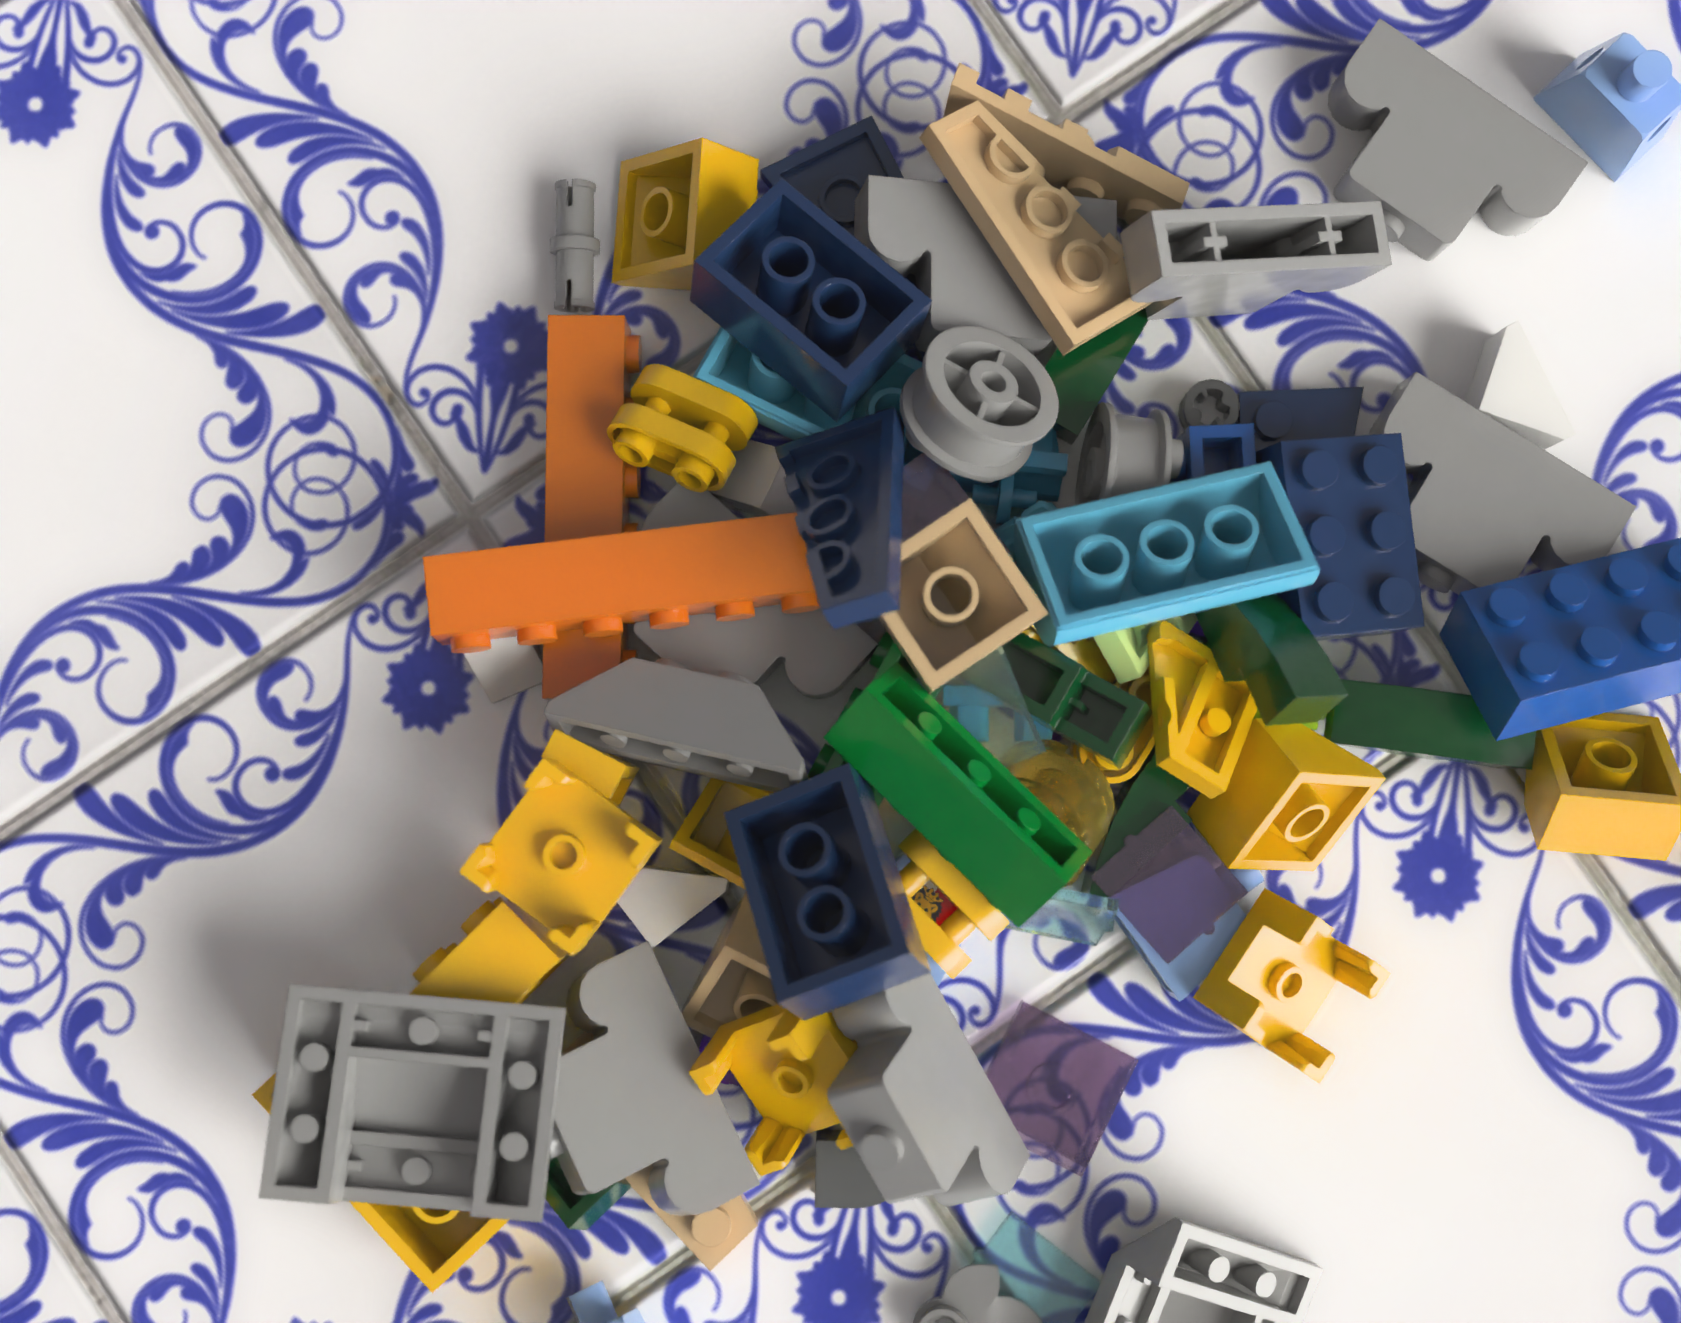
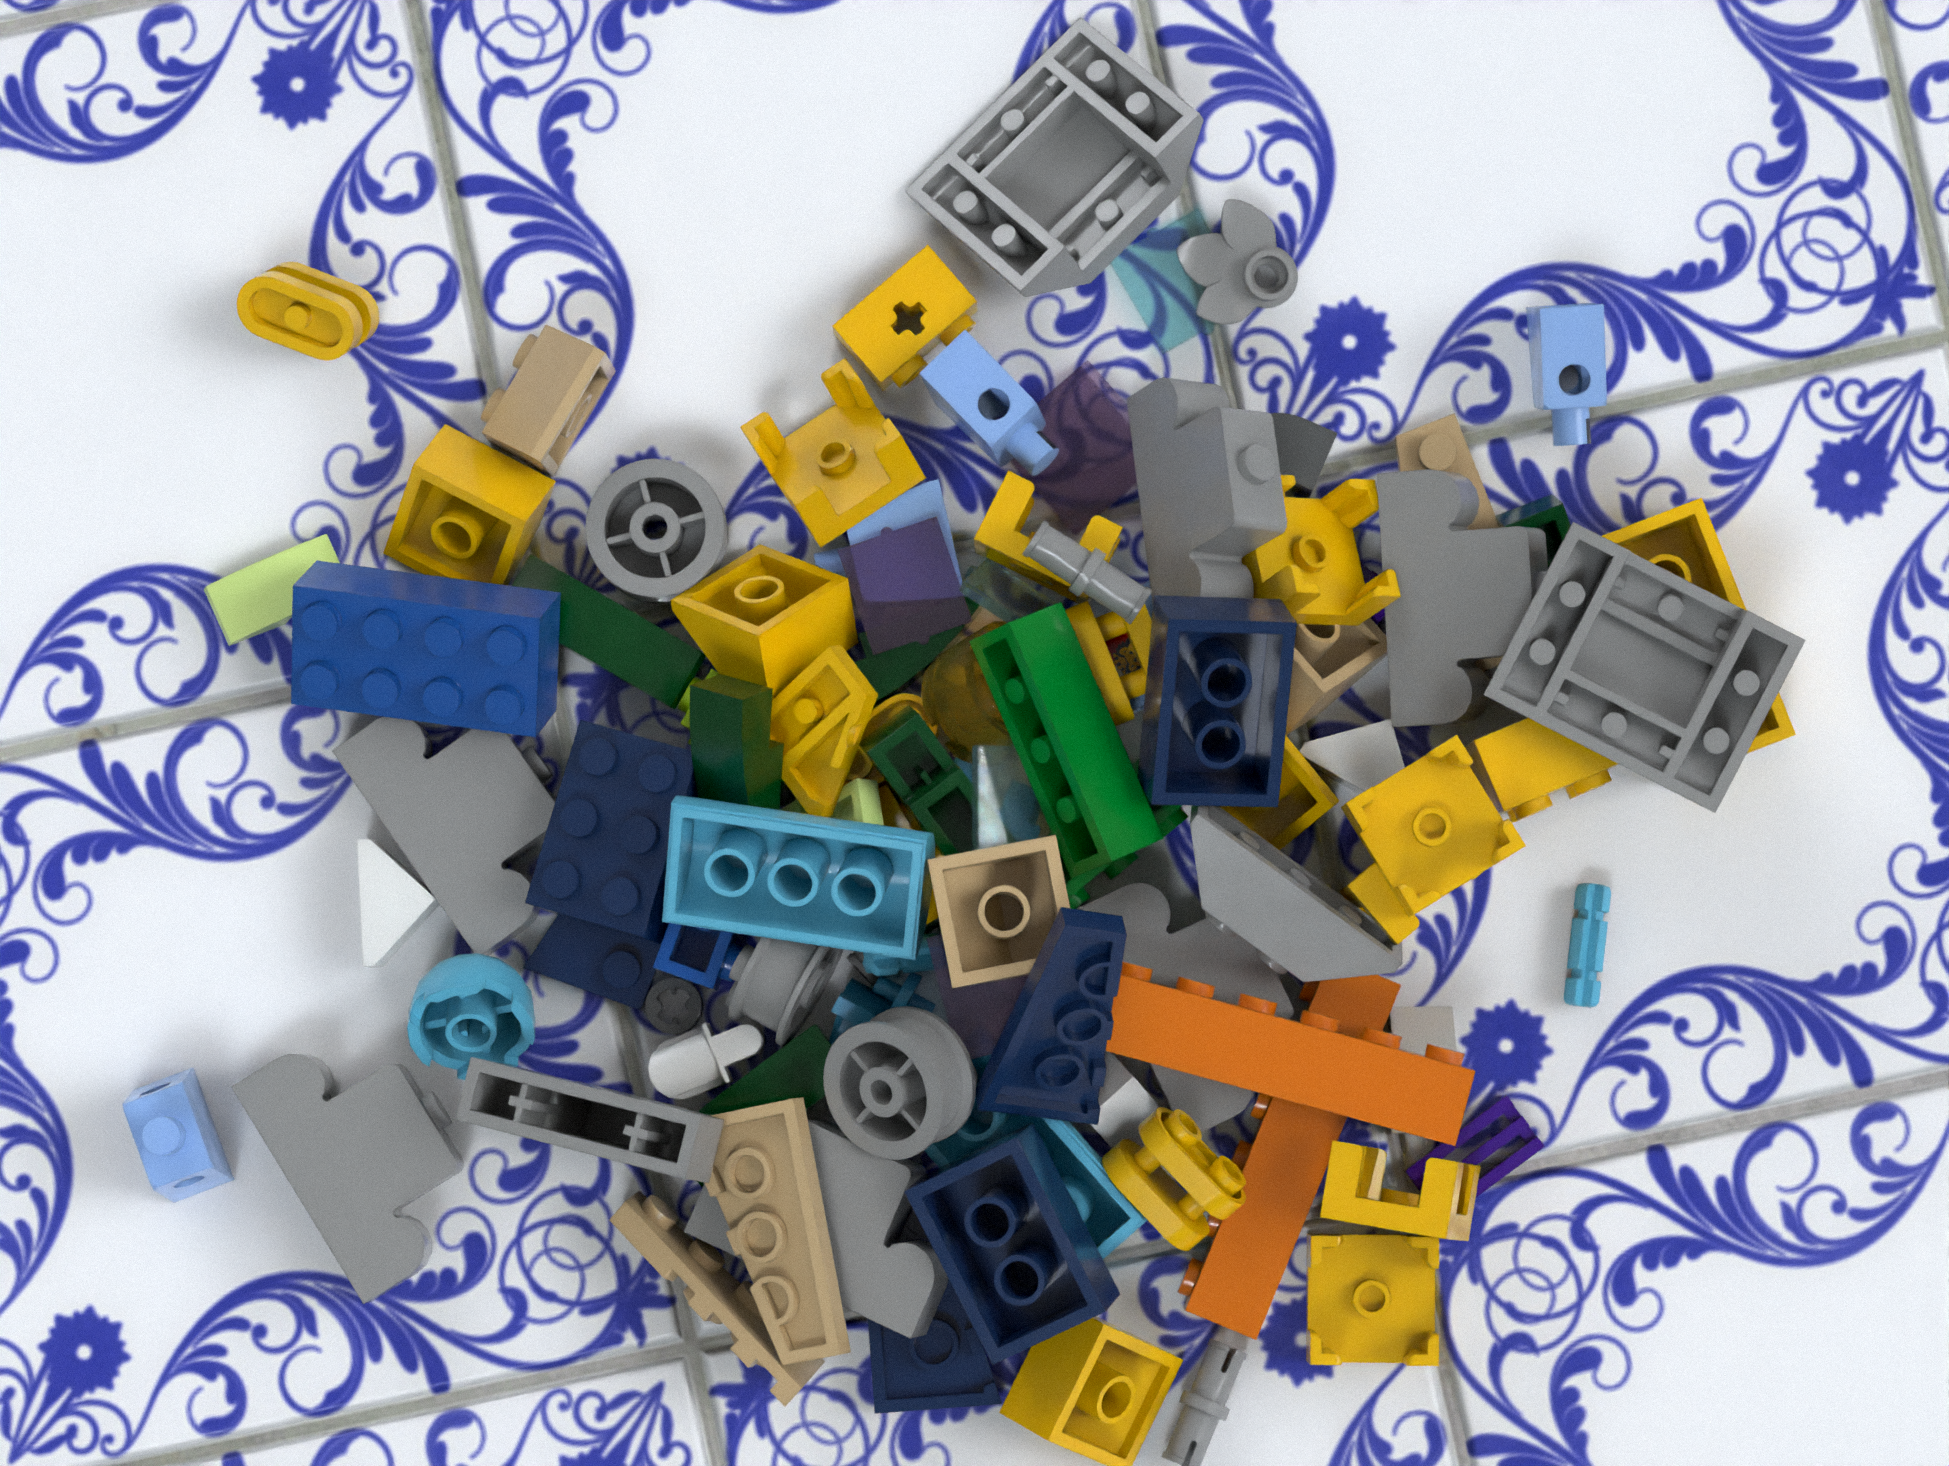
camera: 145 degrees left, 0 degrees up
none -> medium azure cylinder [407,953,536,1080]
none -> tan slope [480,325,616,478]
none -> light grey wheel [585,459,728,603]
none -> white arm [648,1022,765,1100]
none -> yellow brick [832,245,978,391]
none -> light blue torso [919,330,1059,476]
none -> yellow panel [974,471,1123,604]
none -> light grey pin [1022,520,1152,624]
none -> yellow panel [1306,1234,1439,1366]
none -> yellow panel [1320,1140,1481,1241]
none -> dark purple tile [1404,1095,1545,1197]
none -> medium azure axle [1564,883,1611,1008]

